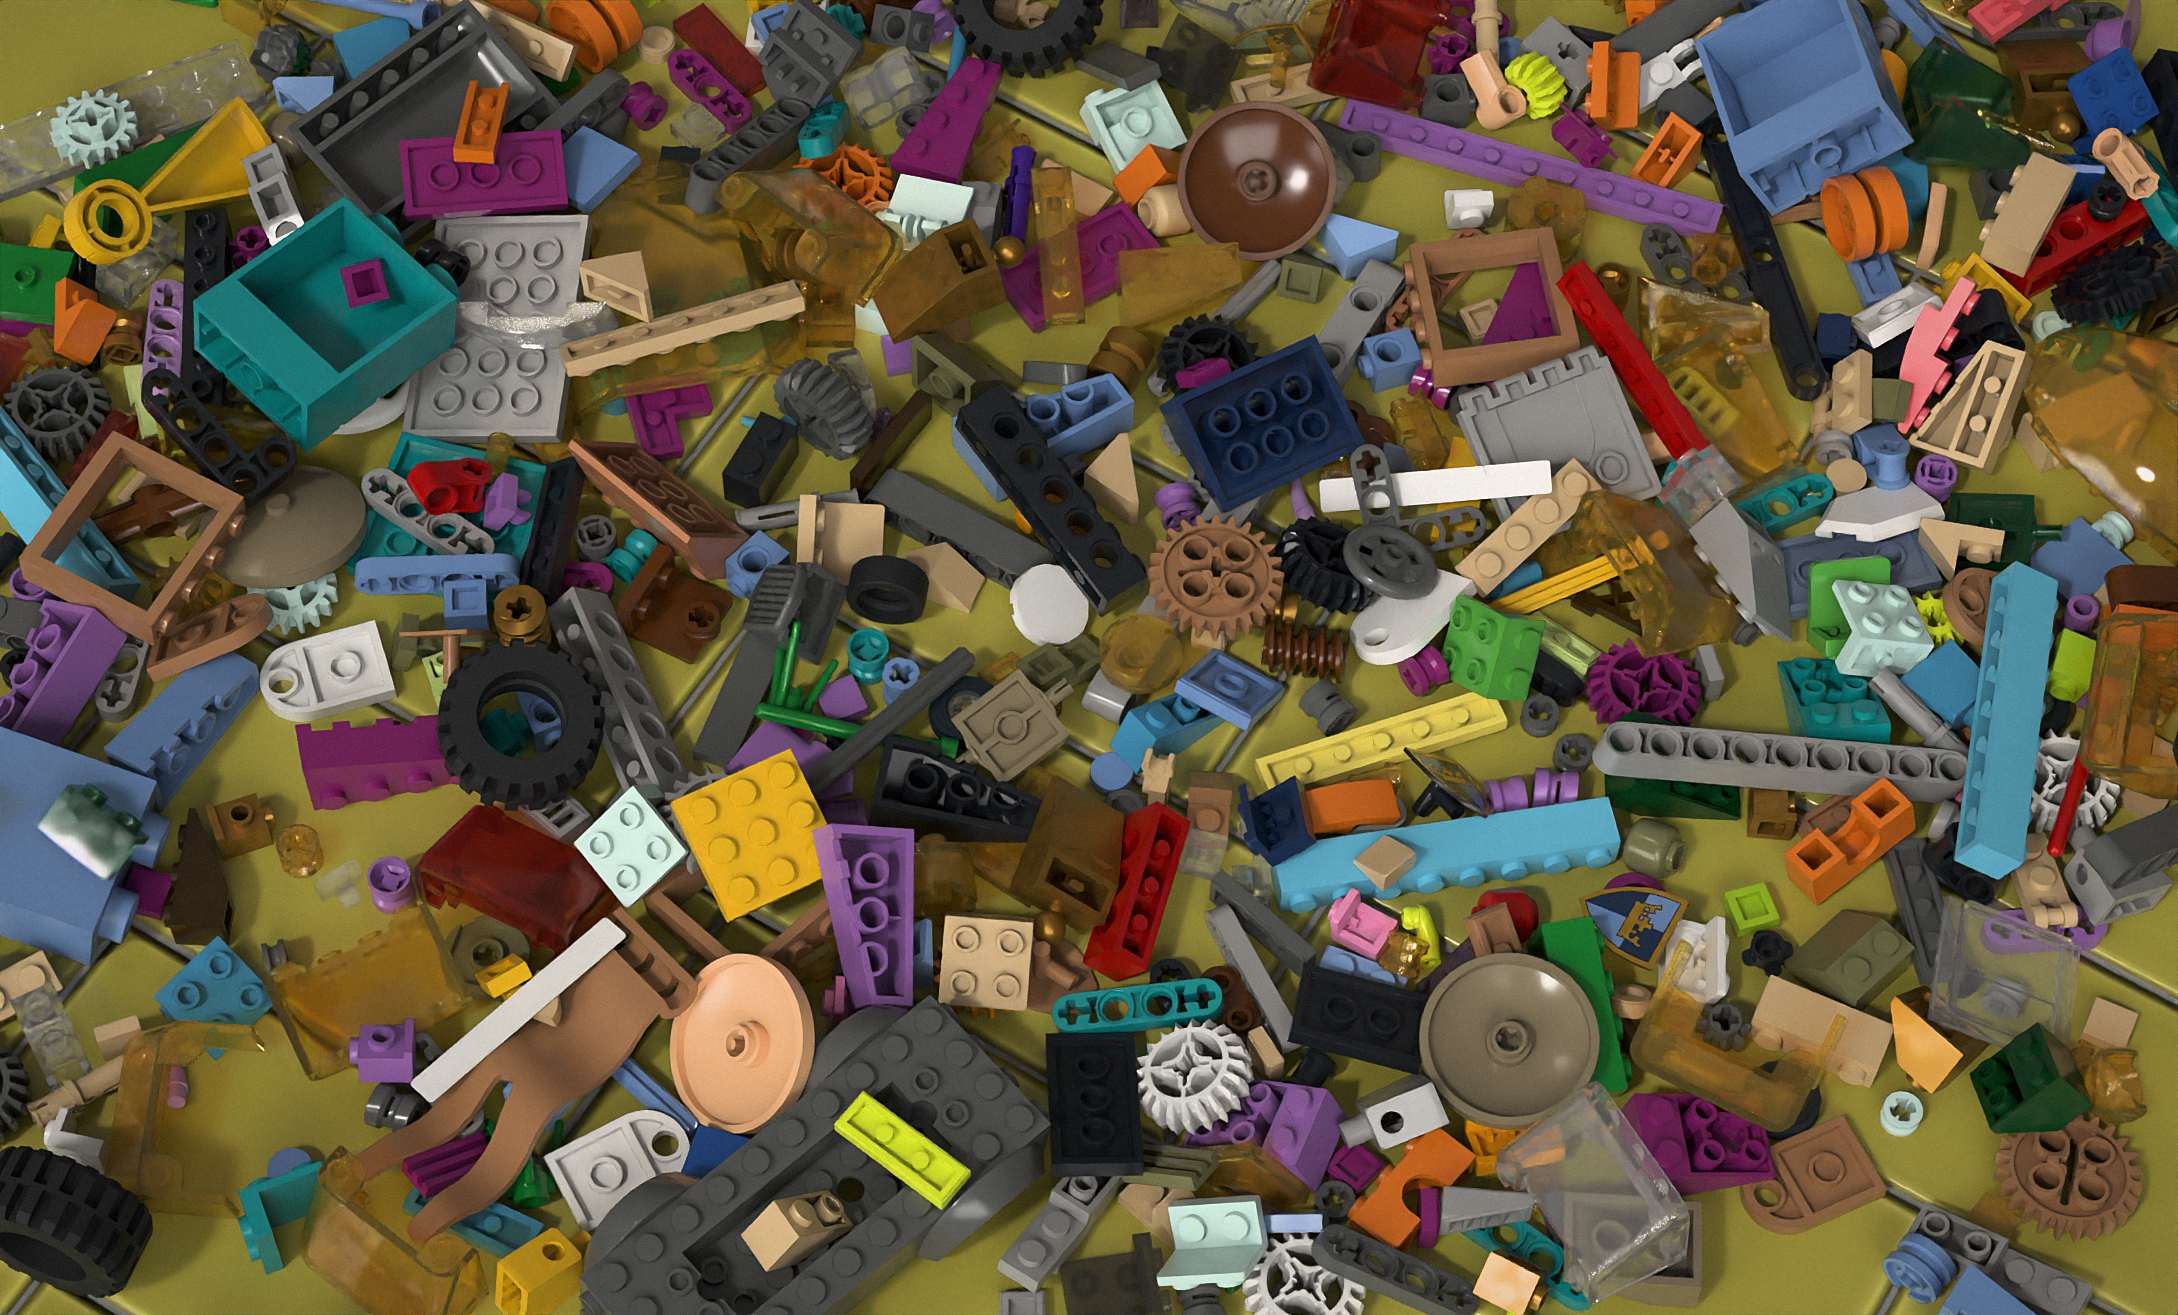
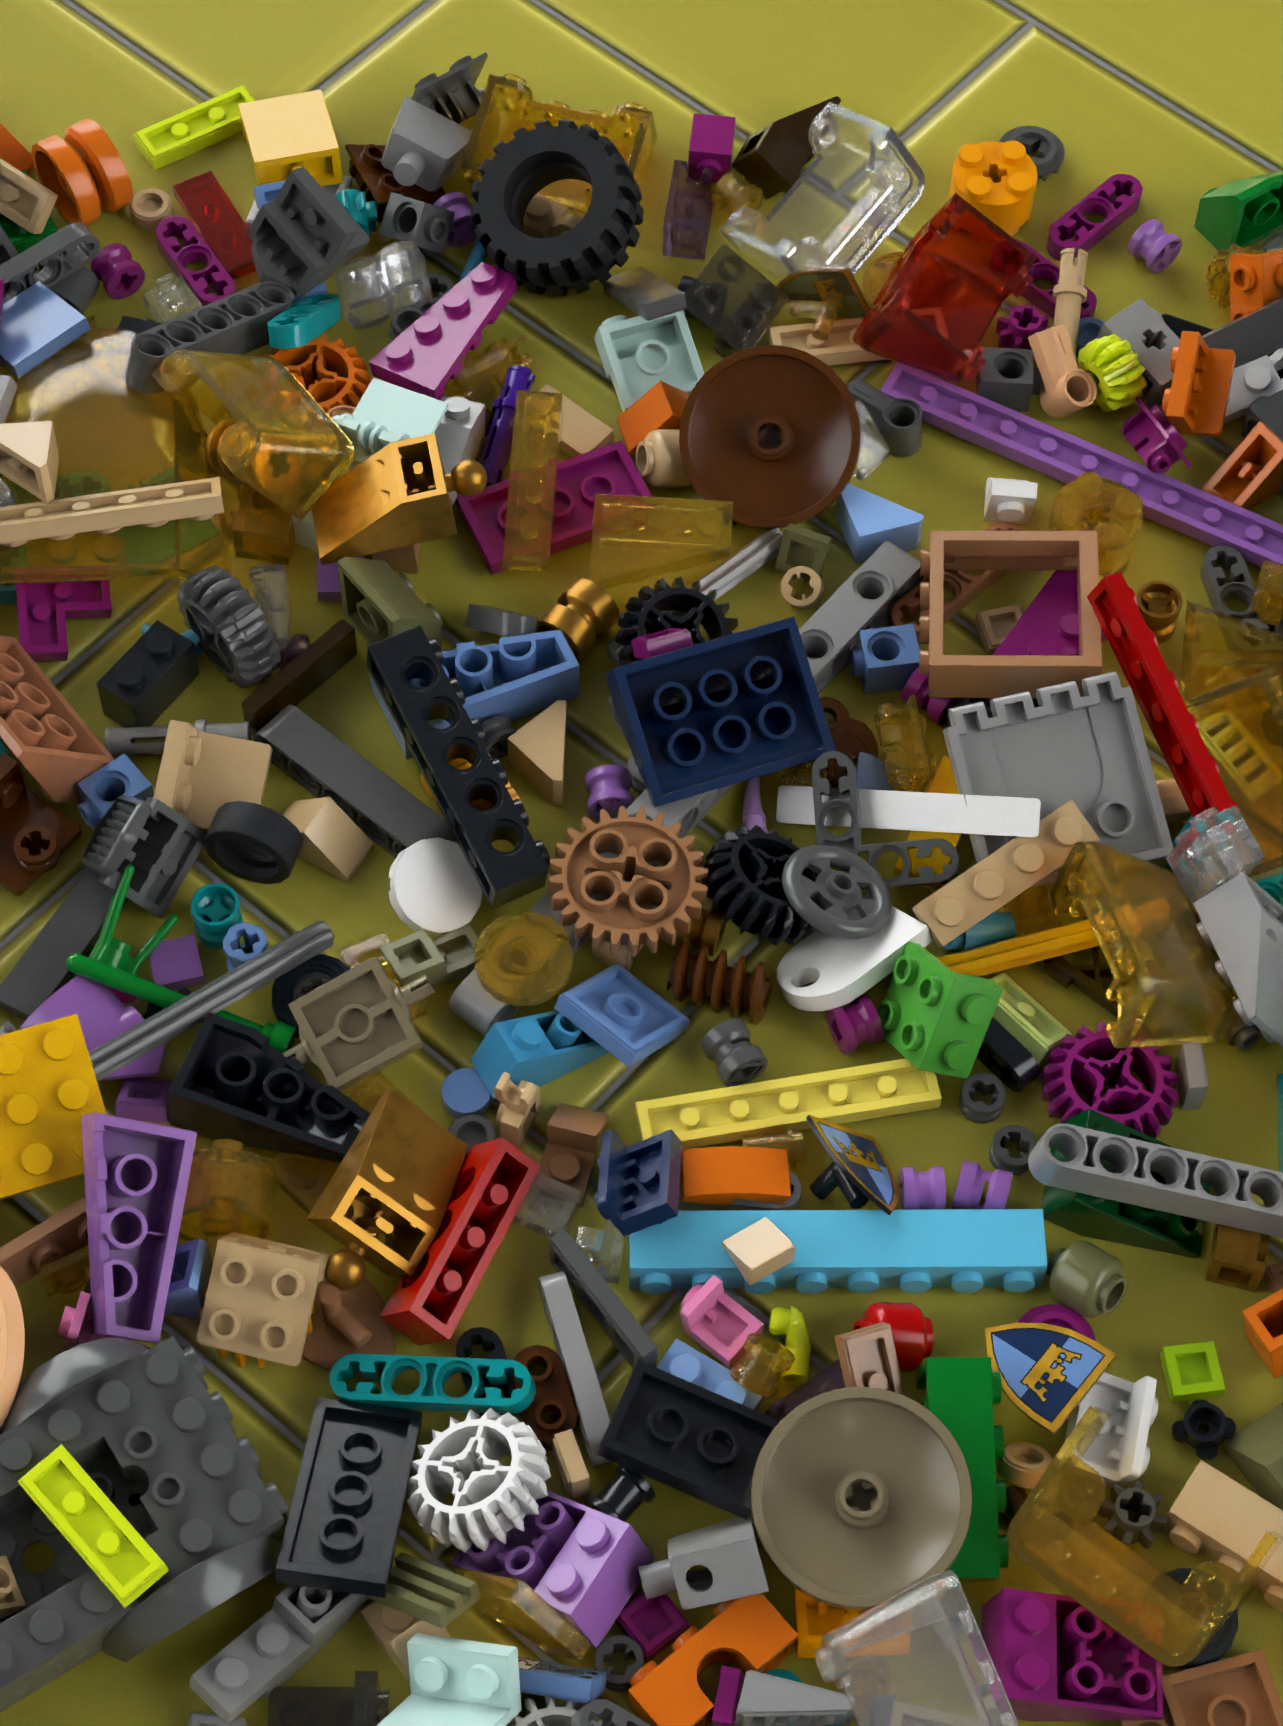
camera: 10 degrees right, 0 degrees up
none -> tan bush [781,566,824,609]

